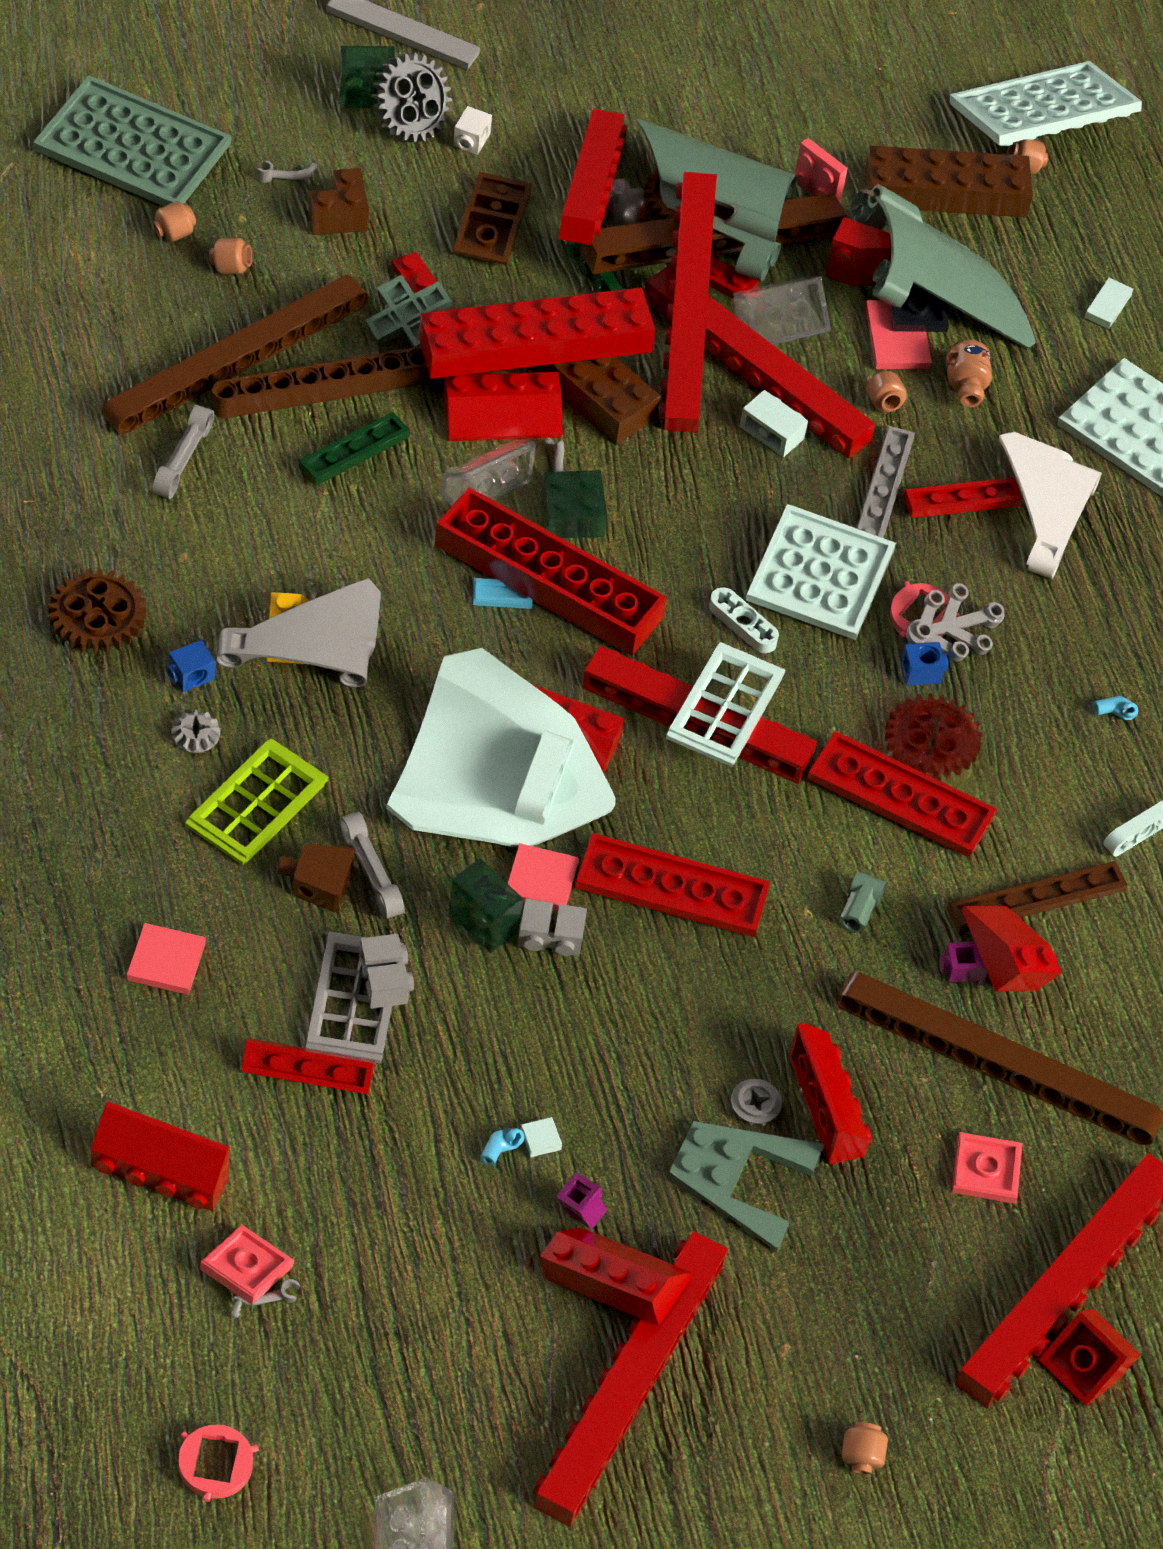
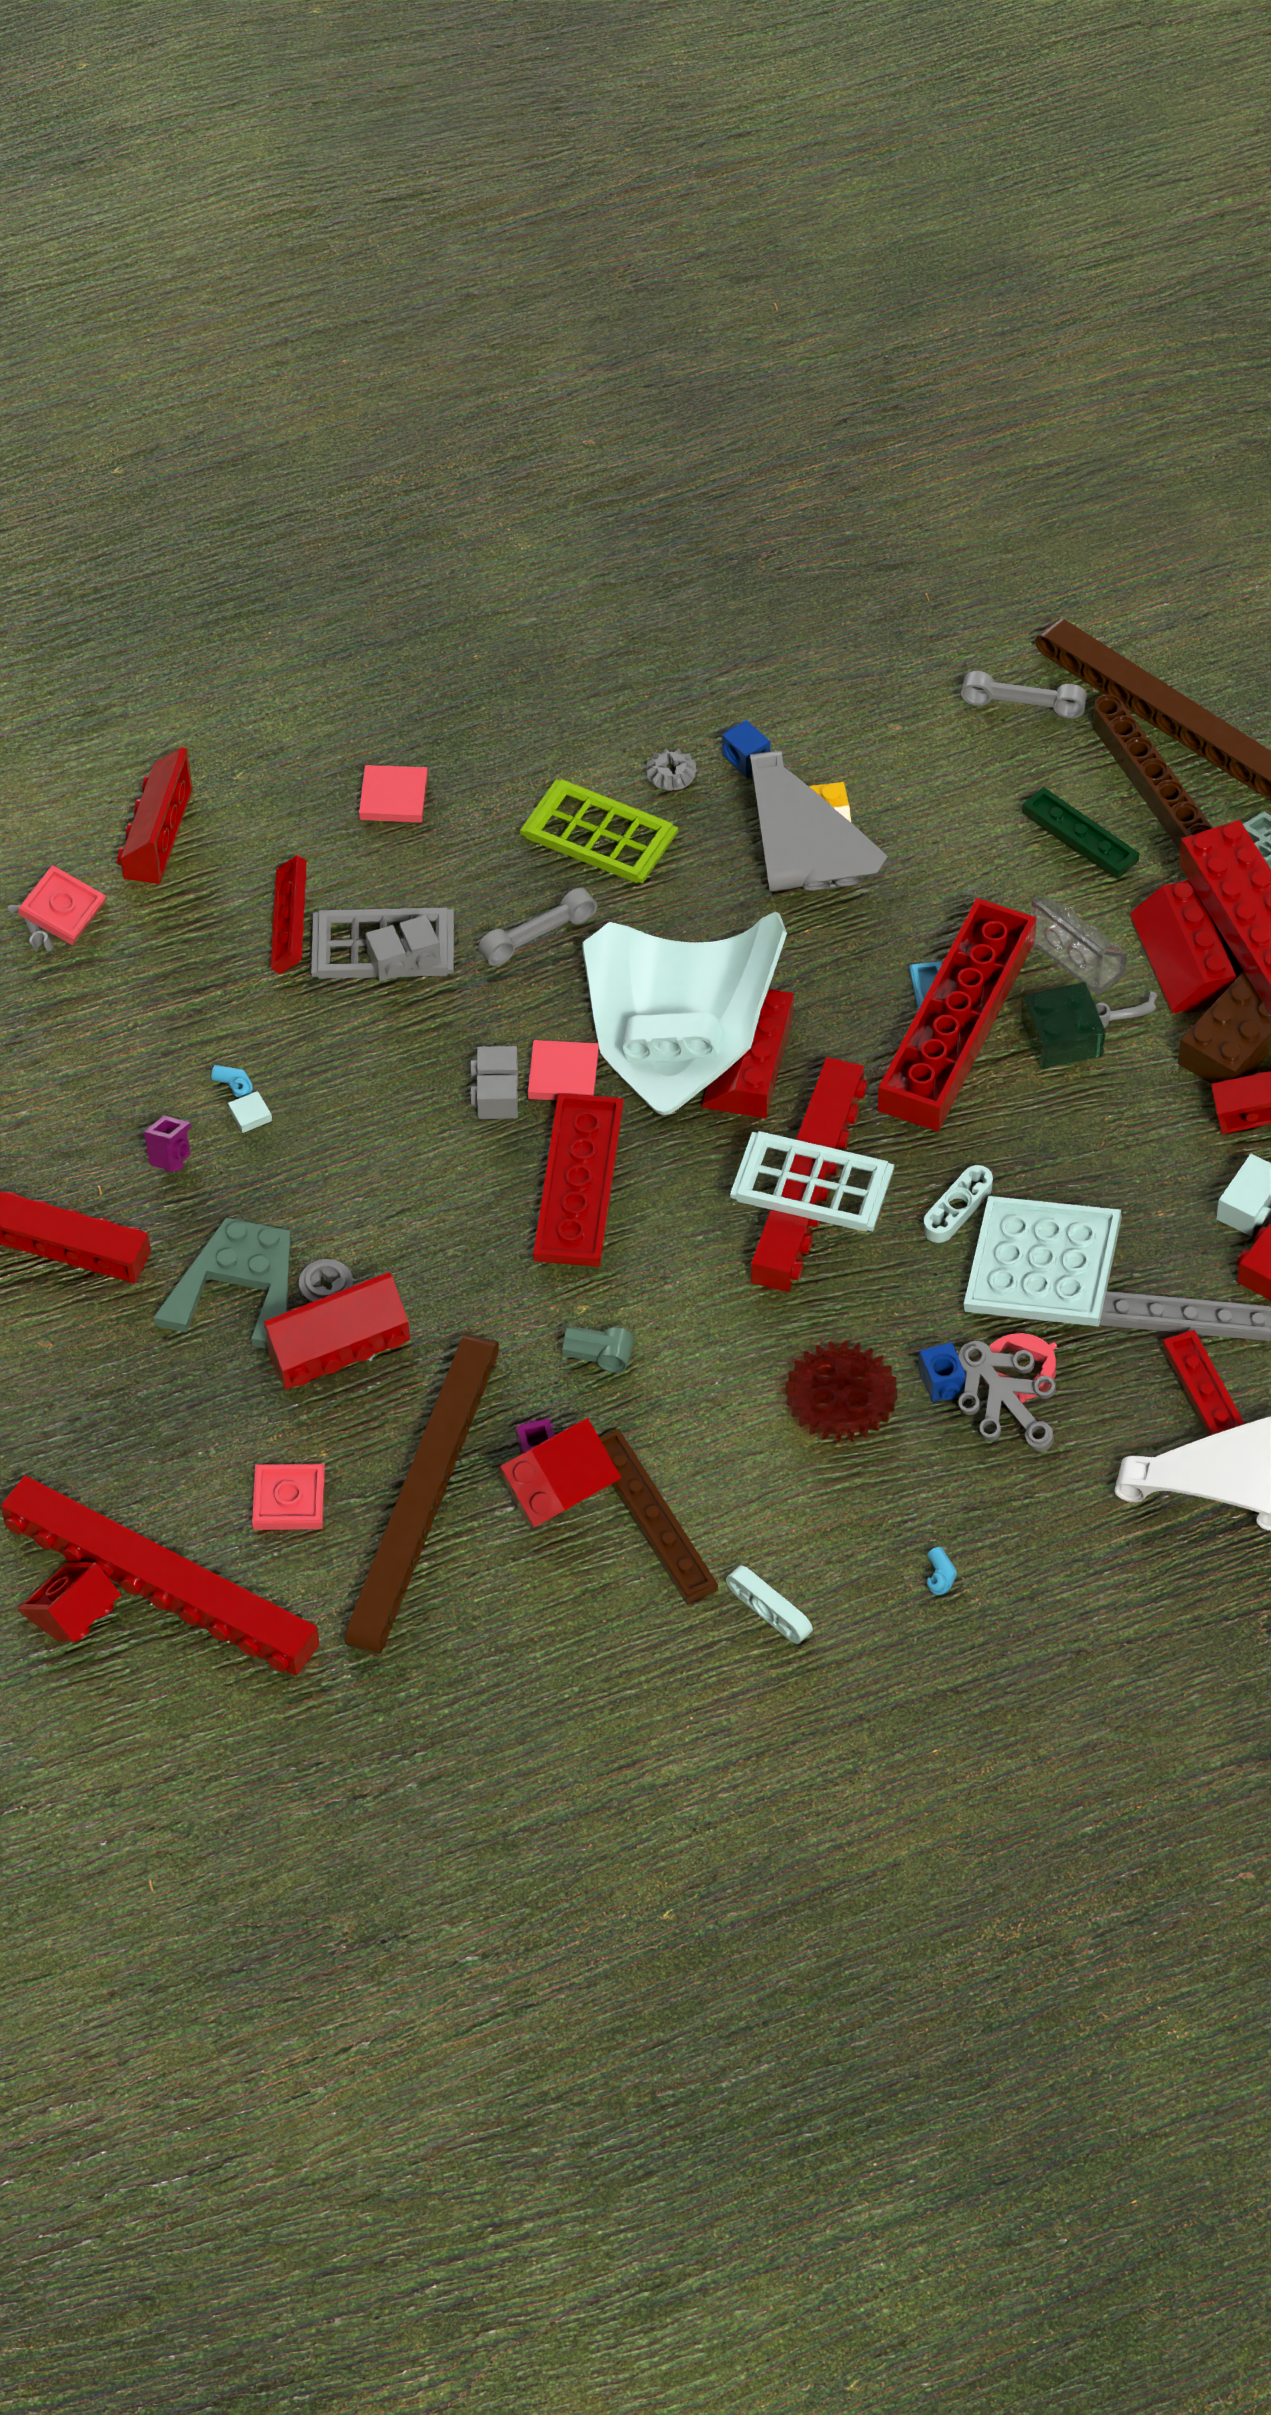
camera: 90 degrees right, 0 degrees up
reddish brown gear [48,569,146,654] -> none
reddish brown torso [278,843,355,913] -> none
clear green brick [449,858,523,953] -> none
red slope [540,1227,693,1326] -> none
red plate [807,731,997,858] -> none

